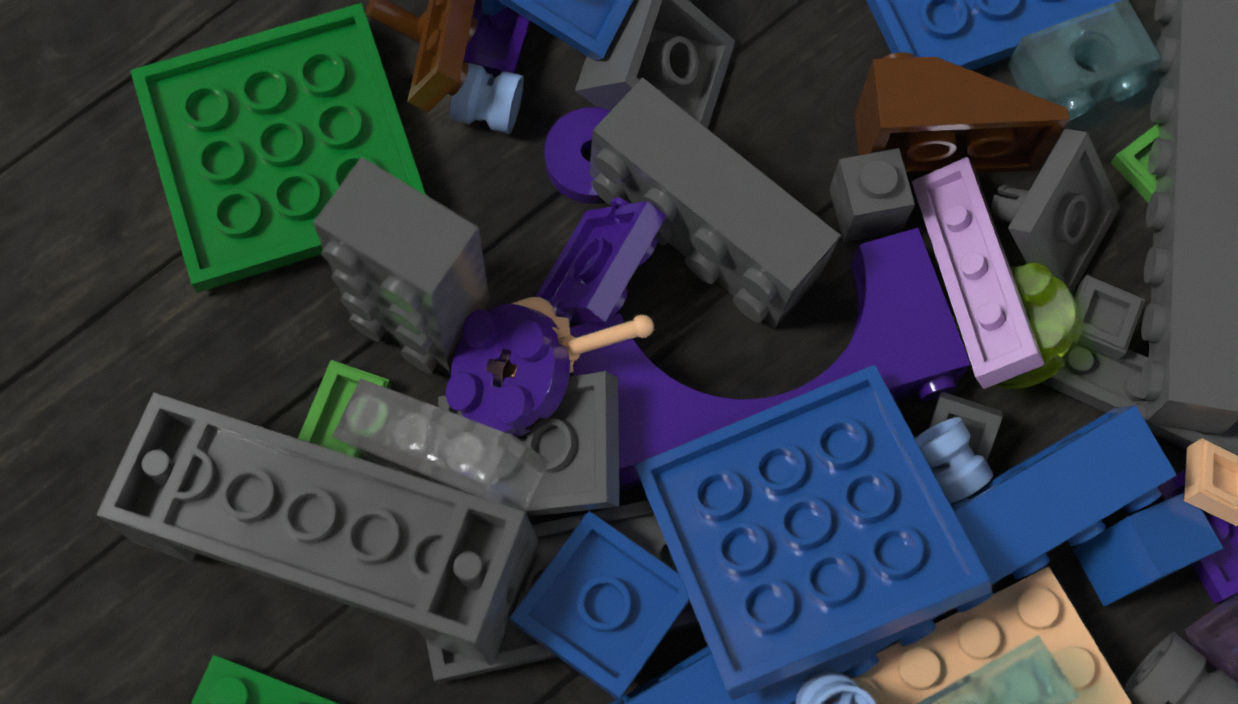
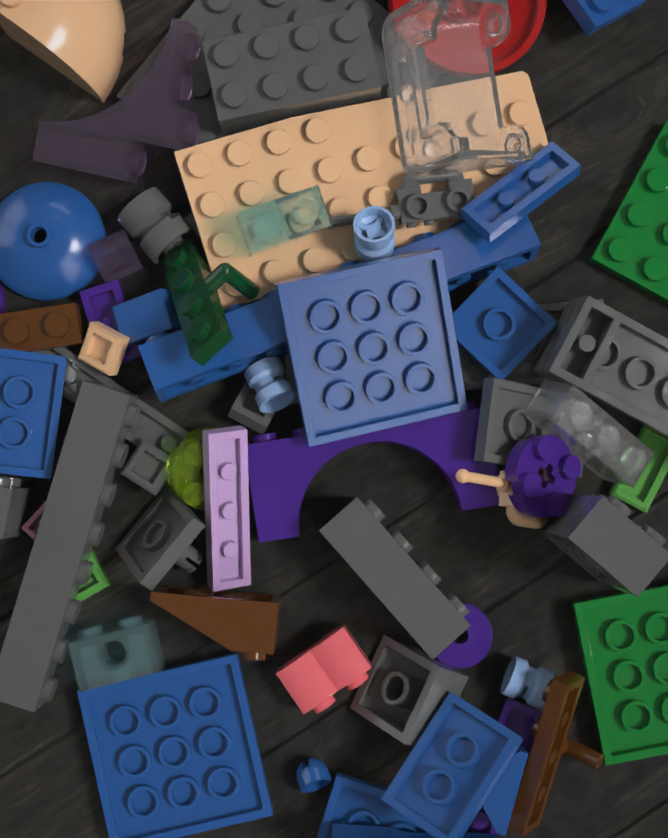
camera: 170 degrees left, 15 degrees up
dark purple plate [536,197,666,324] -> none
dark grey brick [829,148,915,243] -> none
none -> dark green plate [162,236,260,366]
none -> coral brick [276,623,371,714]

